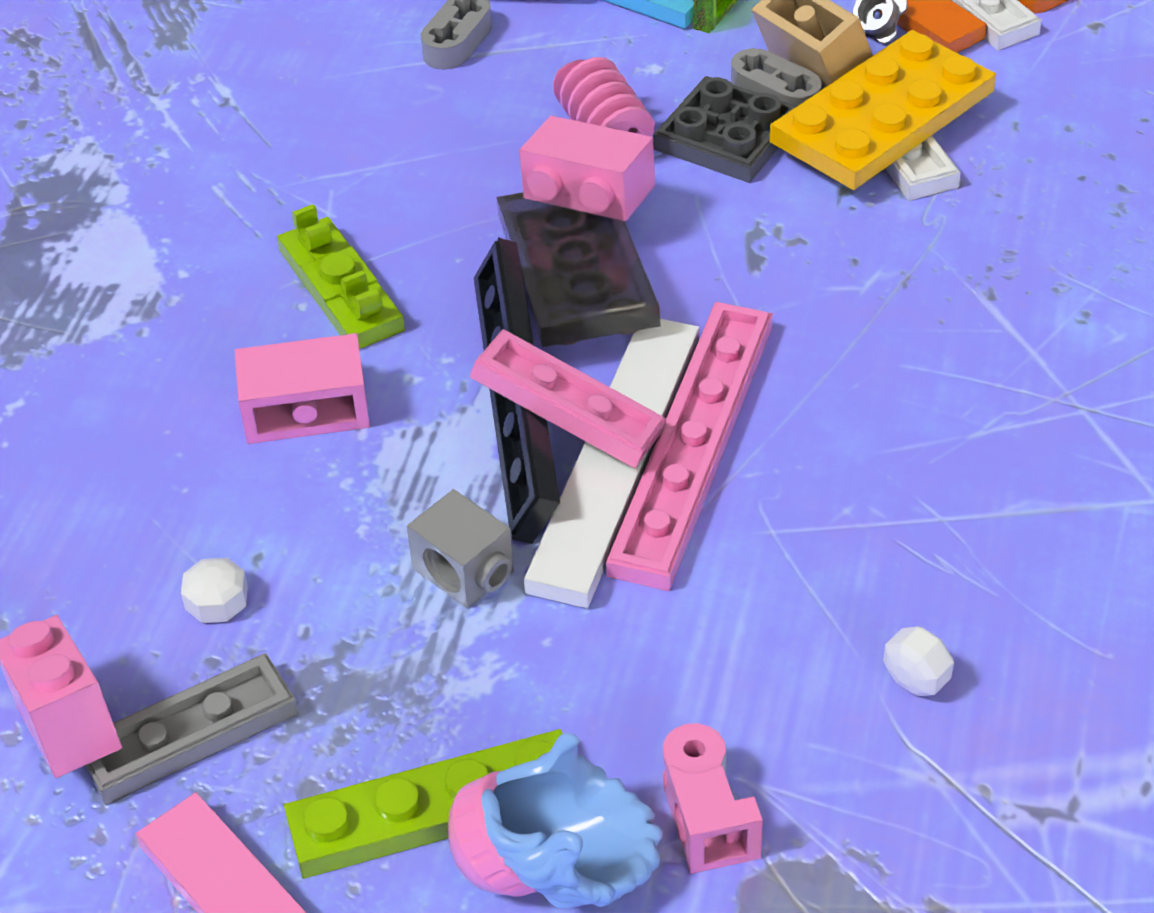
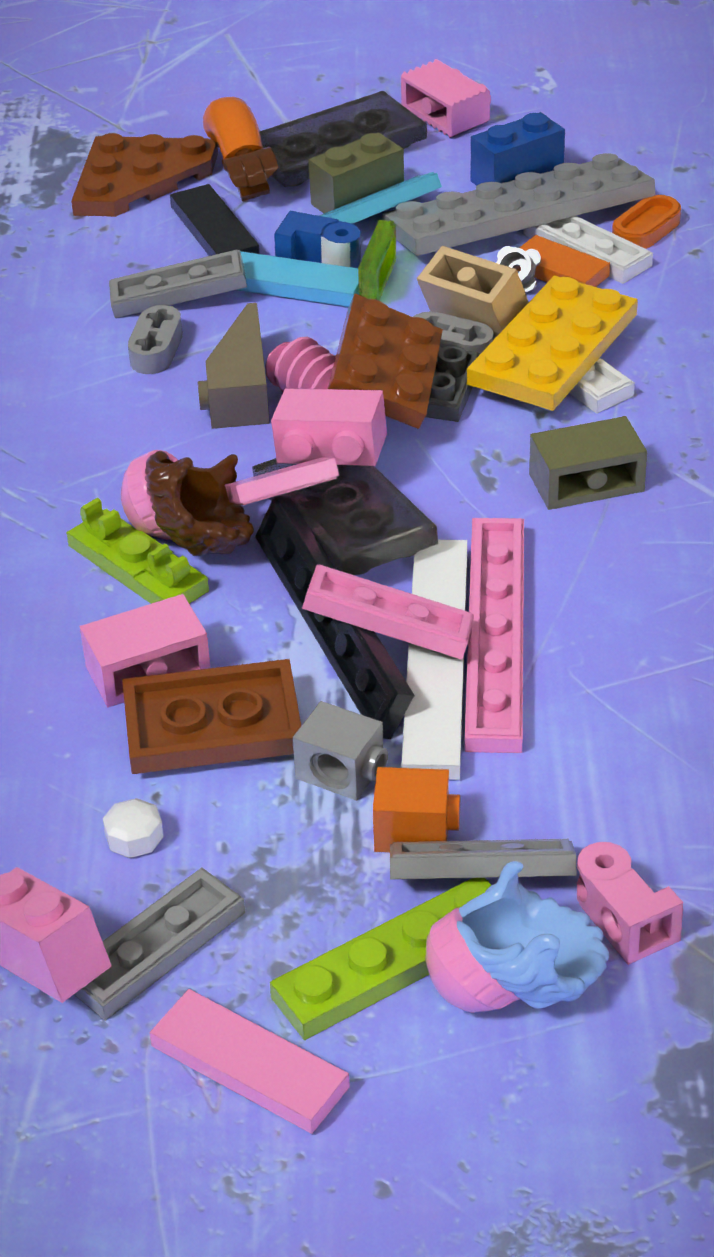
camera: 15 degrees left, 5 degrees down
none -> reddish brown hair [121,450,254,556]
none -> dark orange plate [122,659,301,774]
none -> dark tan slope [198,303,270,429]
none -> bright pink tile [225,457,339,505]
none -> dark orange plate [328,294,443,429]
none -> orange brick [373,767,461,852]
none -> light grey tile [390,838,577,879]
none -> olive brick [529,416,647,510]

